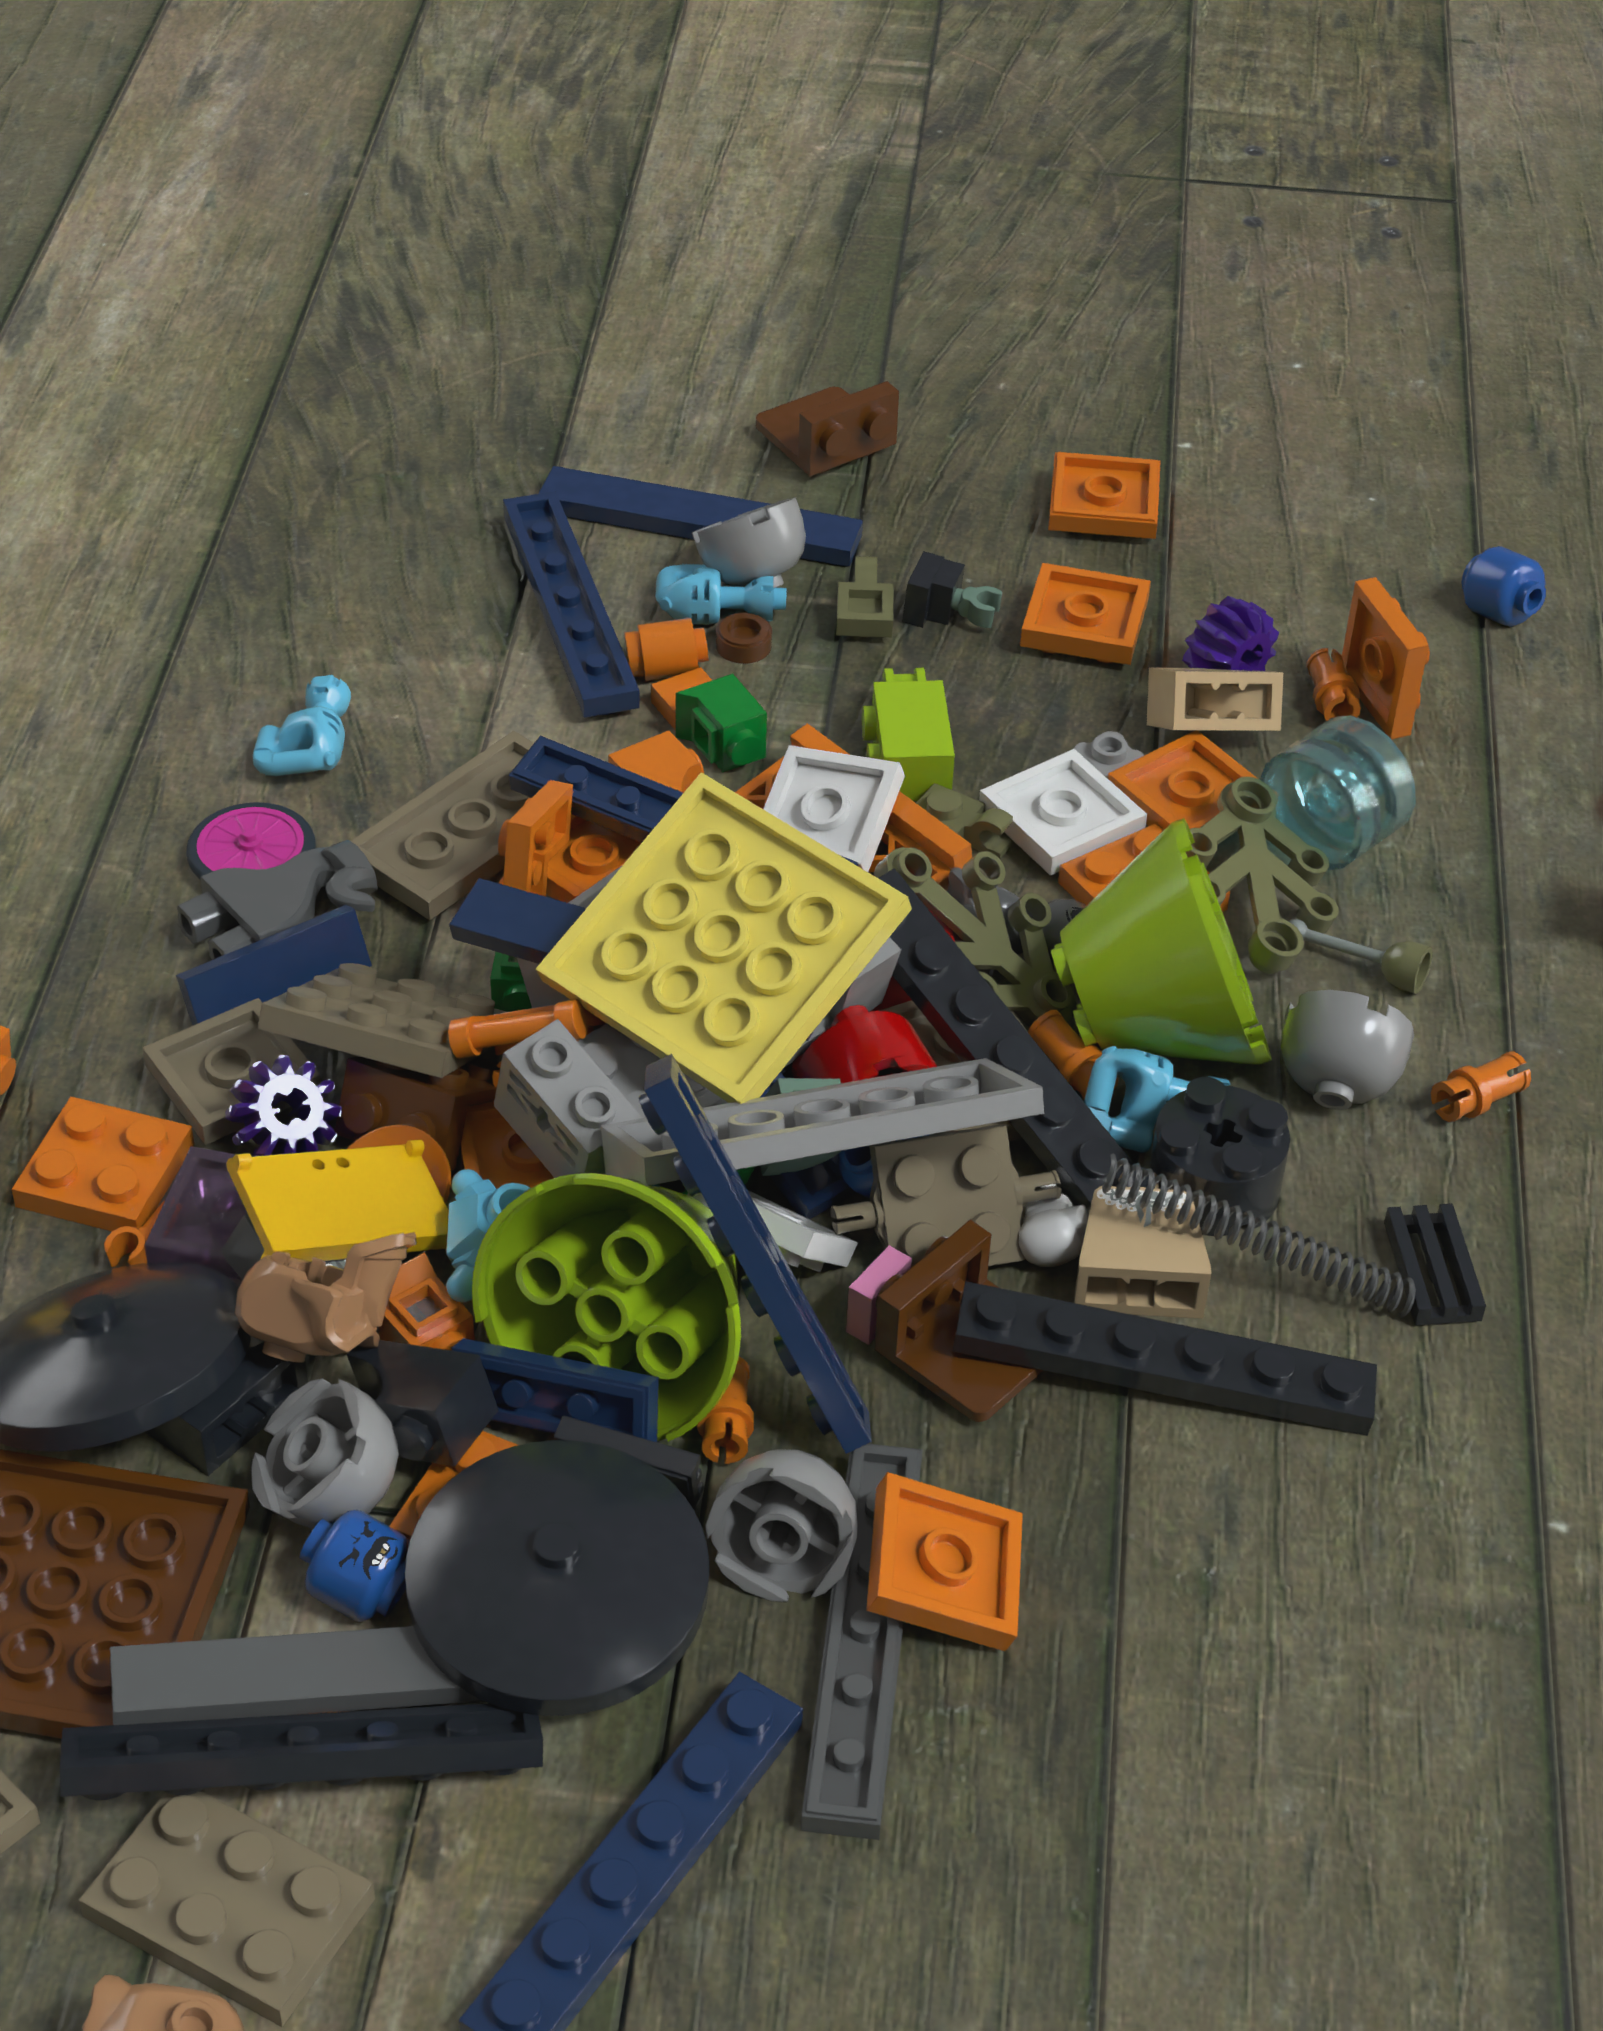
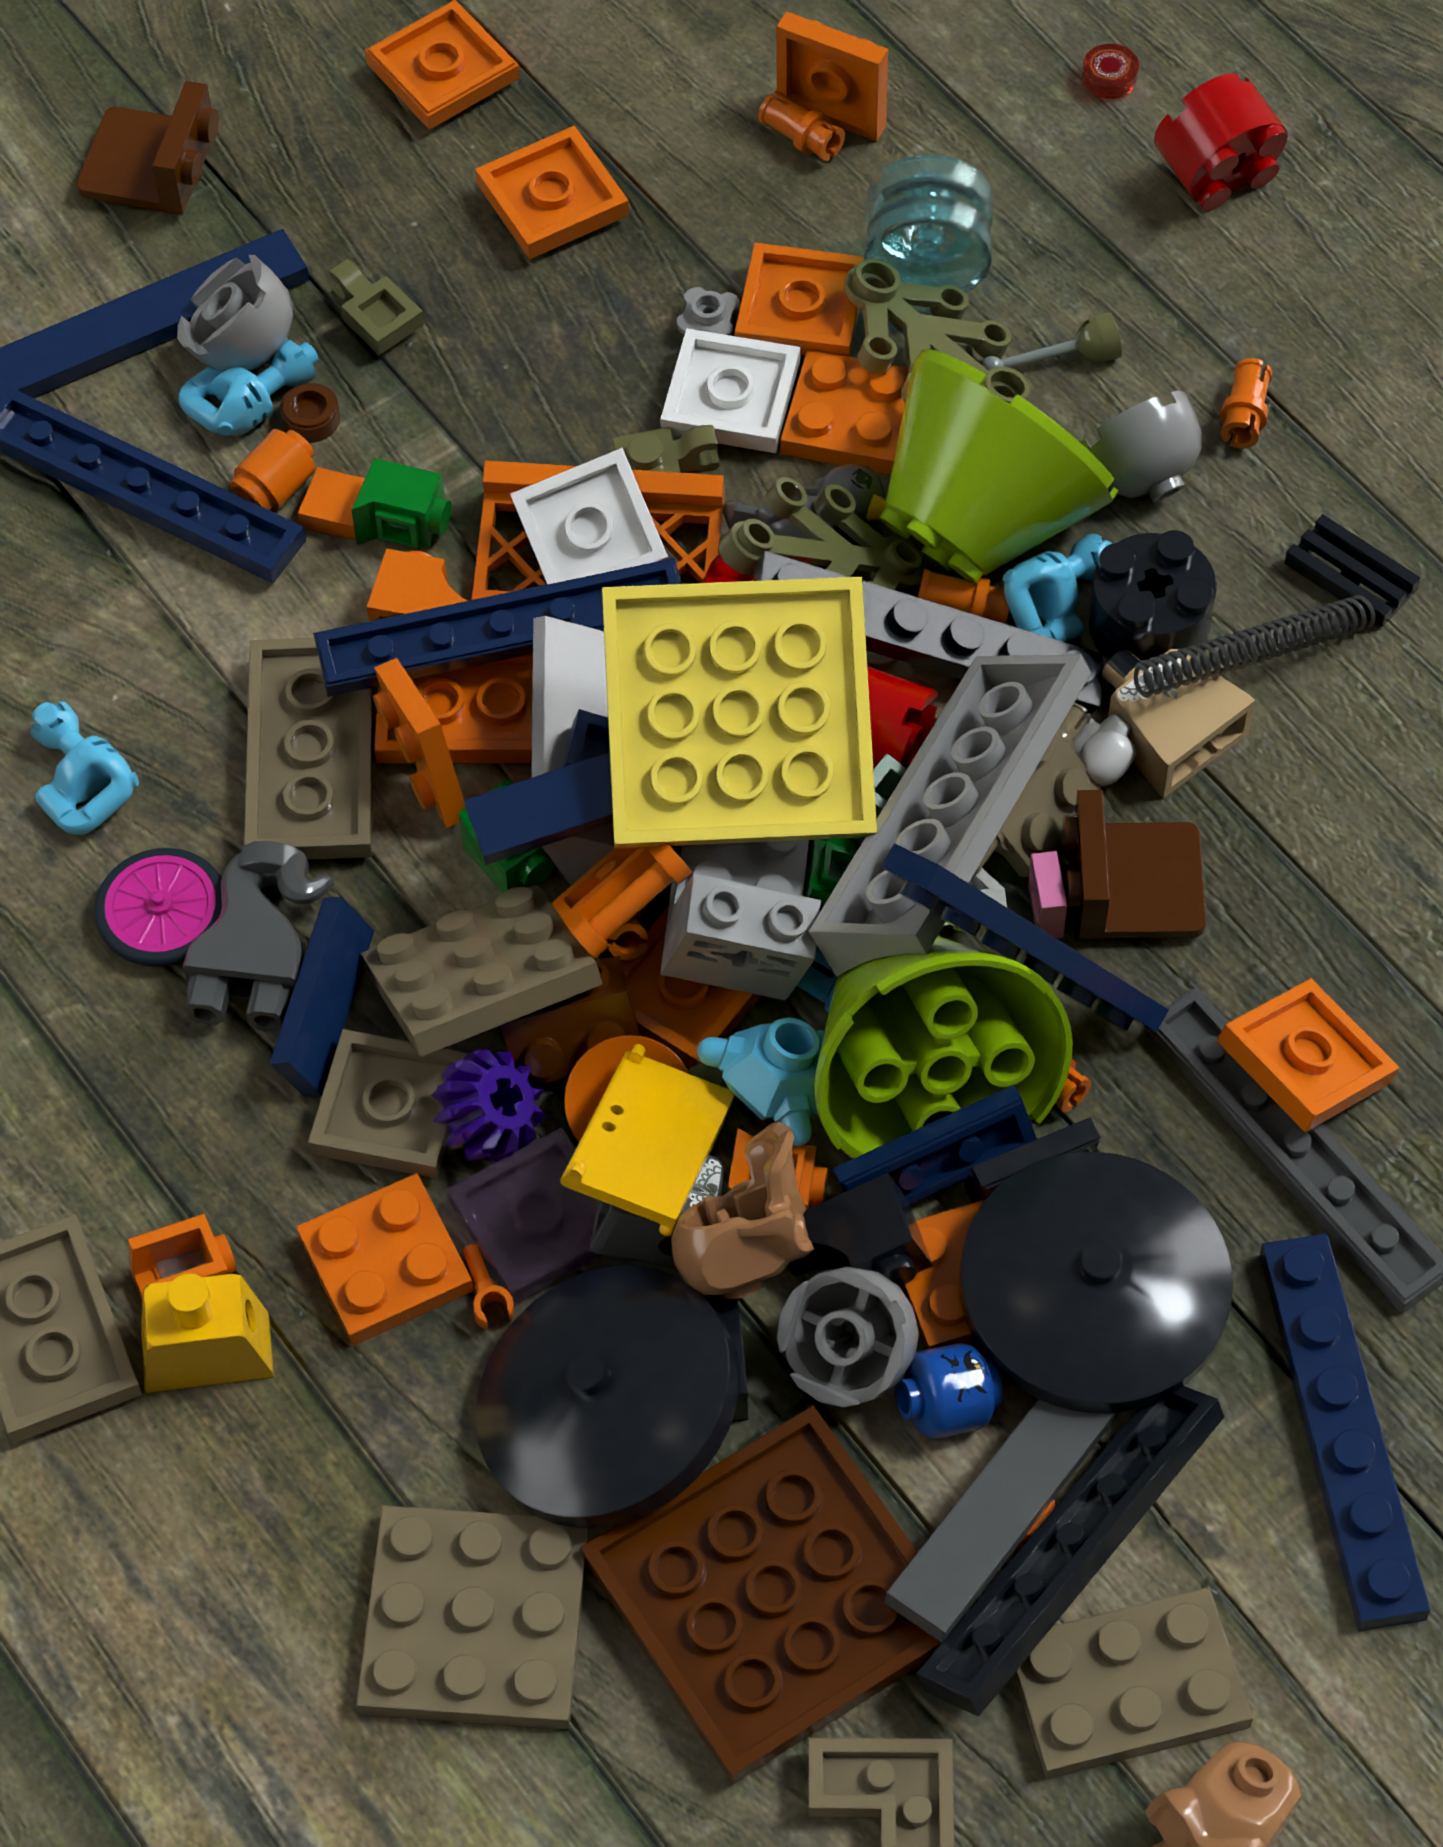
camera: 40 degrees left, 15 degrees up
light grey cylinder [706,1449,858,1602] -> none
lime brick [862,667,955,801] -> none
black piece [902,551,1003,628] -> none
black plate [952,1281,1377,1436] -> none
tan arch [1147,668,1283,731] -> none
dark purple gear [1182,596,1279,671] -> none

